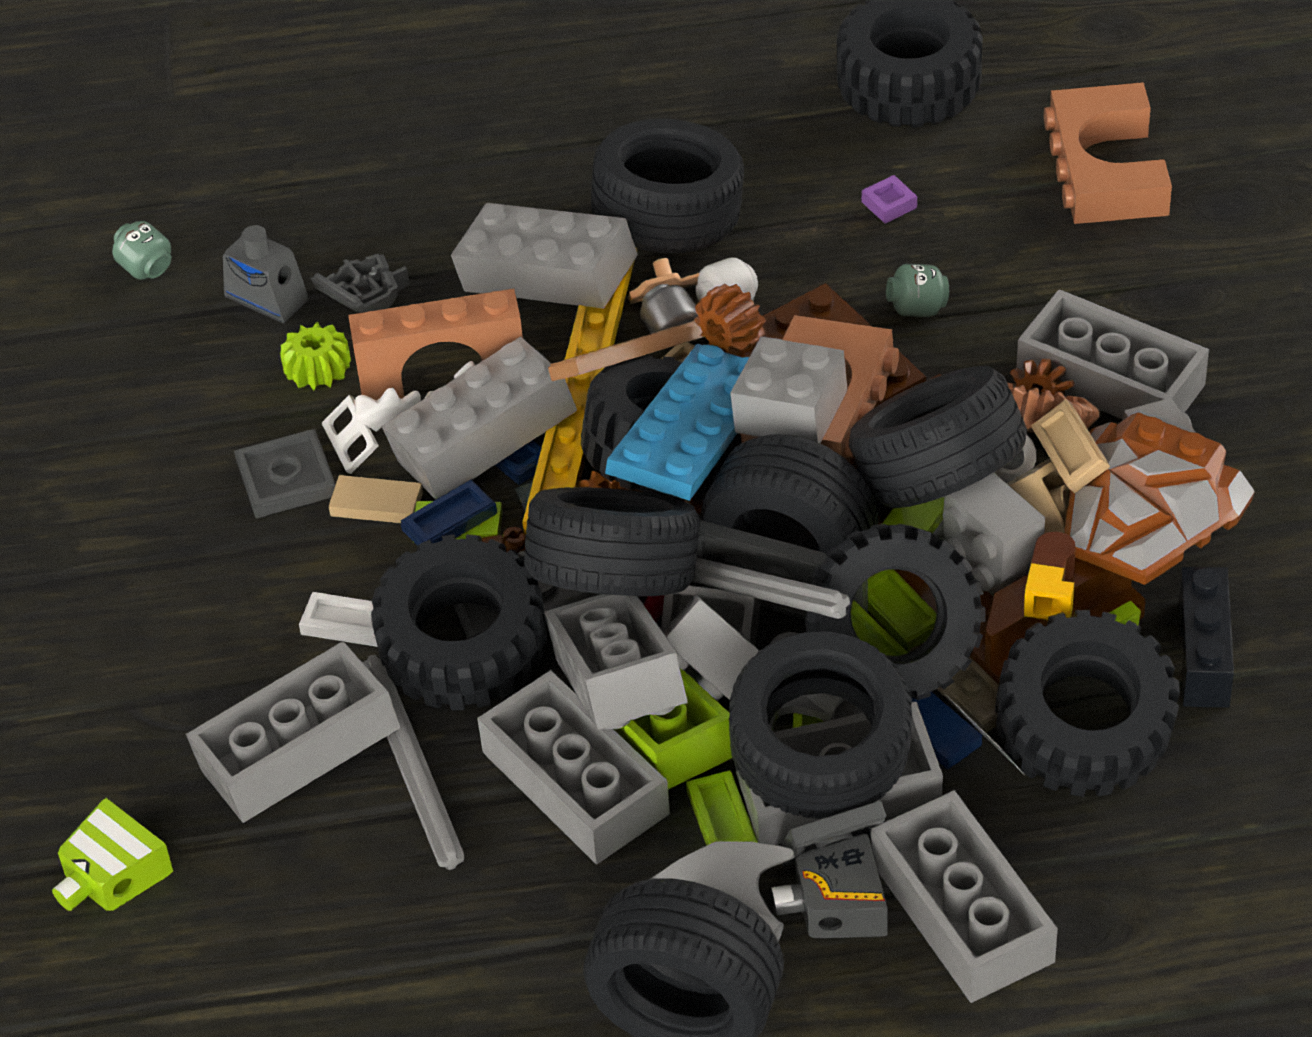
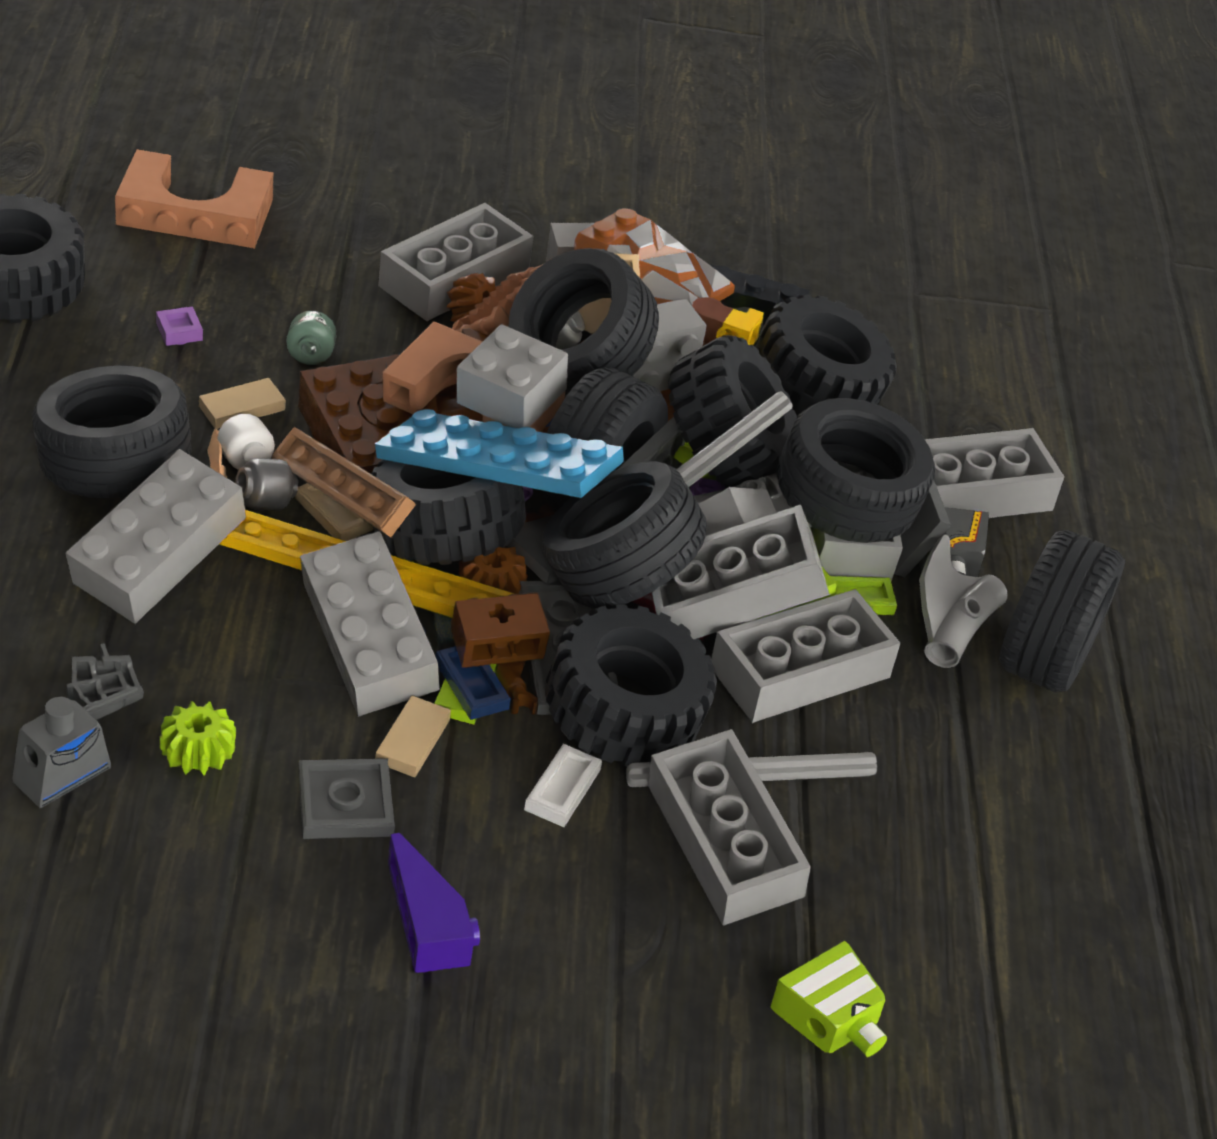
camera: 90 degrees left, 5 degrees down
white piece [322,361,475,474] -> none
nougat arch [348,288,523,400] -> none
dark orange gear [694,283,766,356] -> none
none -> tan tile [199,378,286,429]
none -> dark purple slope [388,833,480,973]
none -> reddish brown brick [451,593,550,668]

